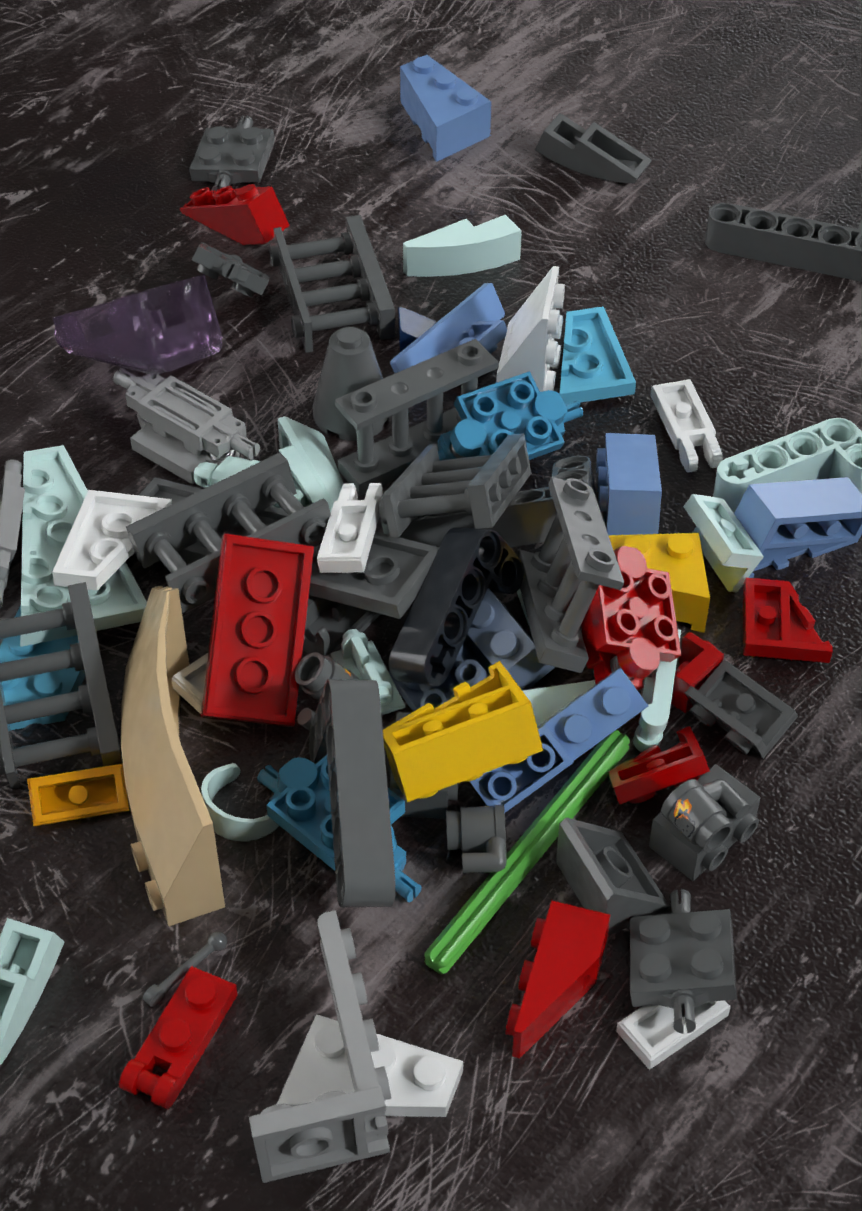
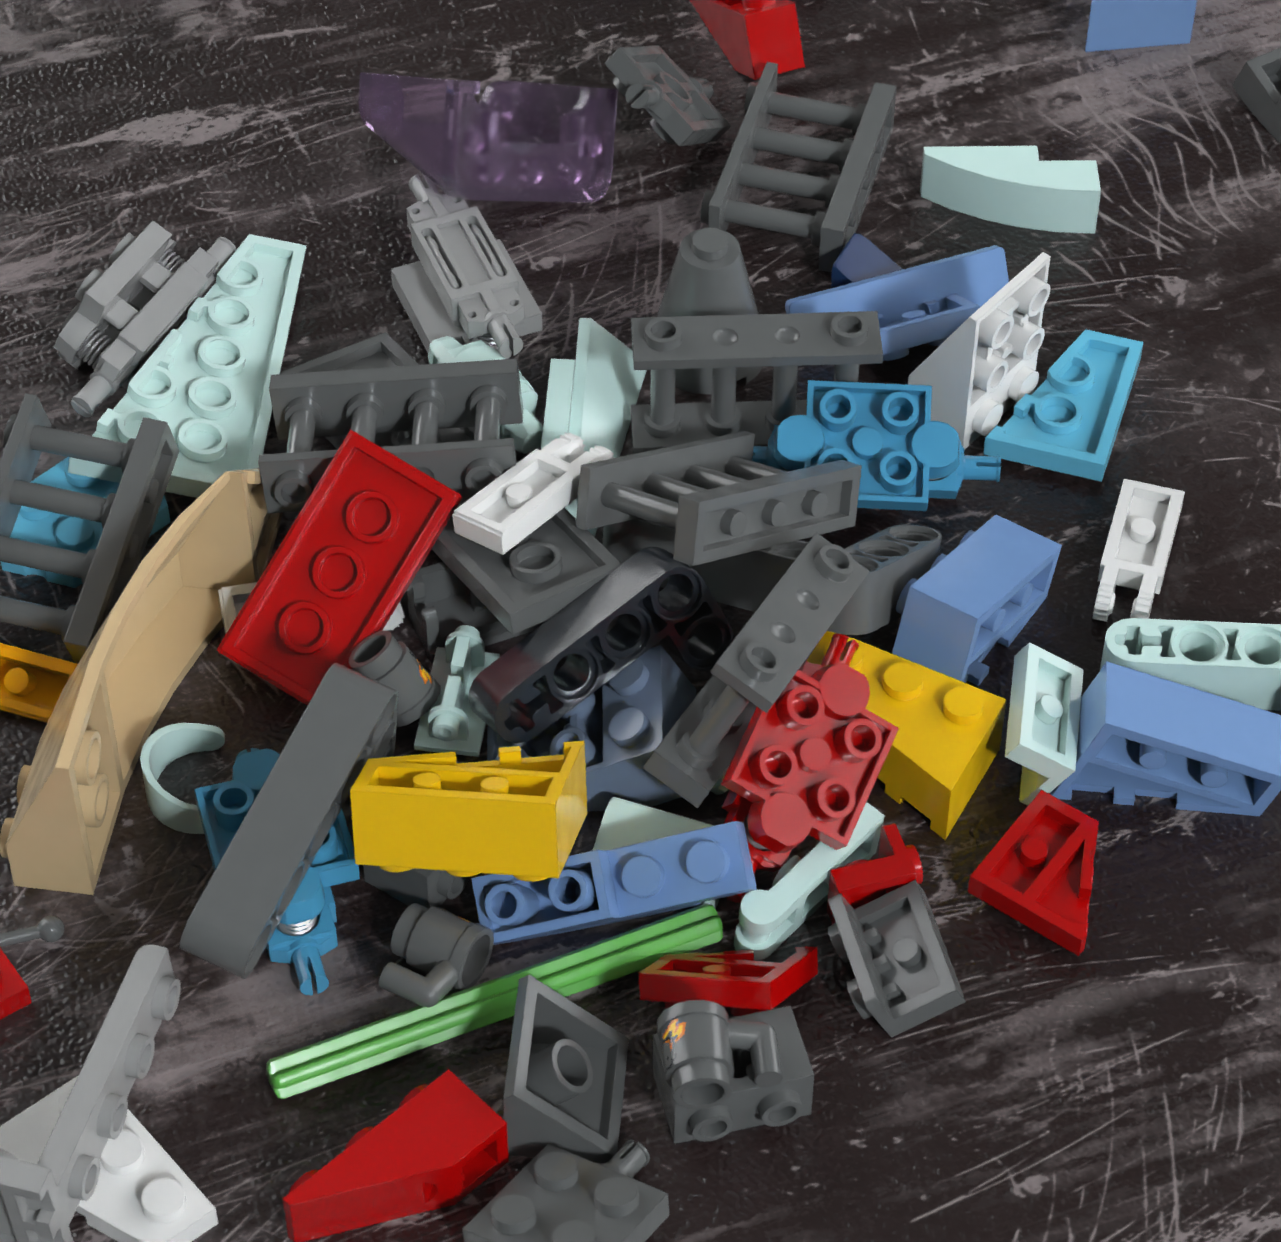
camera: 30 degrees right, 0 degrees up
white wing [52,490,172,591] -> none

